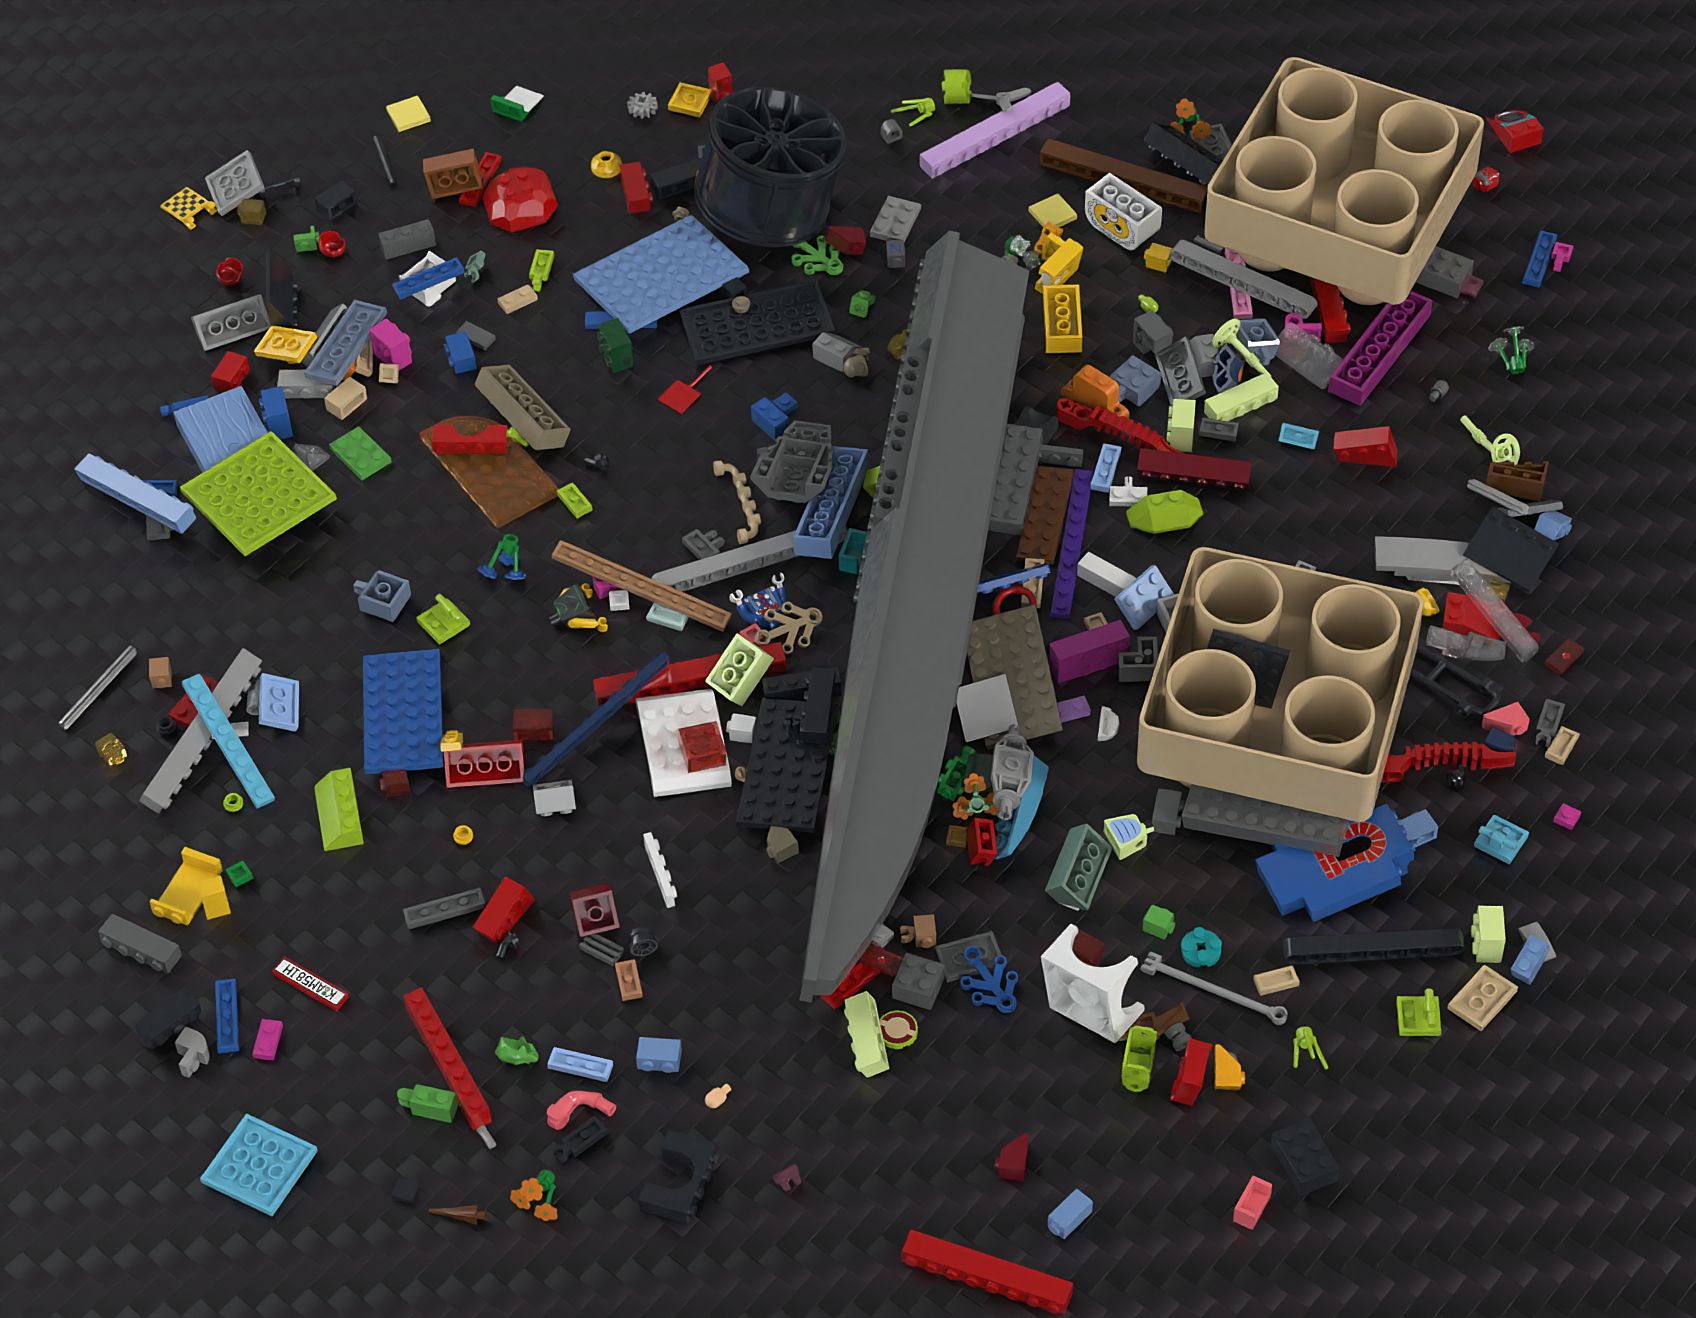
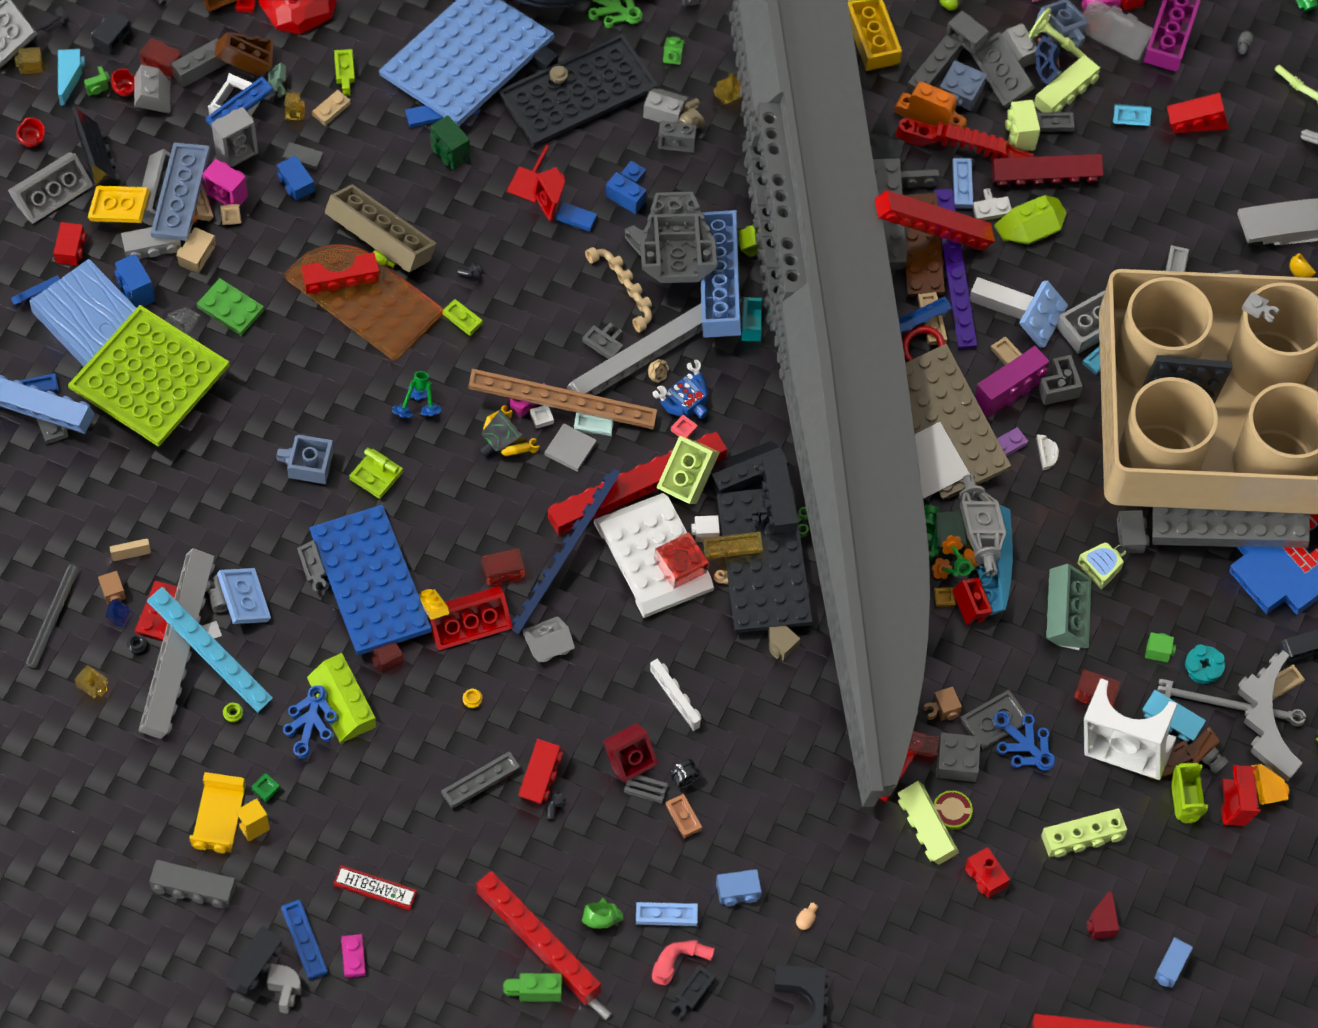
camera: 20 degrees left, 10 degrees up
tan plant [755,601,823,655] -> none
clear pink tile [772,1164,801,1191] -> none
none -> medium azure slope [58,49,85,105]
none -> clear blue plate [105,599,130,626]
none -> tan tile [110,539,151,561]
none -> light grey slope [134,65,170,113]
none -> clear red brick [139,38,182,78]
none -> light grey brick [211,107,258,168]
none -> reddish brown wedge [215,32,274,77]
none -> blue plant [283,685,338,759]
none -> clear yellow brick [285,92,305,120]
none -> dark grey plate [297,540,329,593]
none -> red slope [533,167,565,222]
none -> light grey tile [545,424,597,472]
none -> blue tile [556,202,597,231]
none -> tan plate [648,359,669,382]
none -> dark grey bracket [658,121,696,153]
none -> clear yellow plate [703,532,763,559]
none -> red brick [874,190,995,250]
none -> dark grey brick [906,35,962,95]
none -> red brick [965,847,1010,898]
none -> yellowish green brick [1041,808,1127,857]
none -> medium azure brick [1142,690,1206,743]
none -> light grey arch [1238,650,1302,782]
none -> light grey plate [1242,292,1279,323]

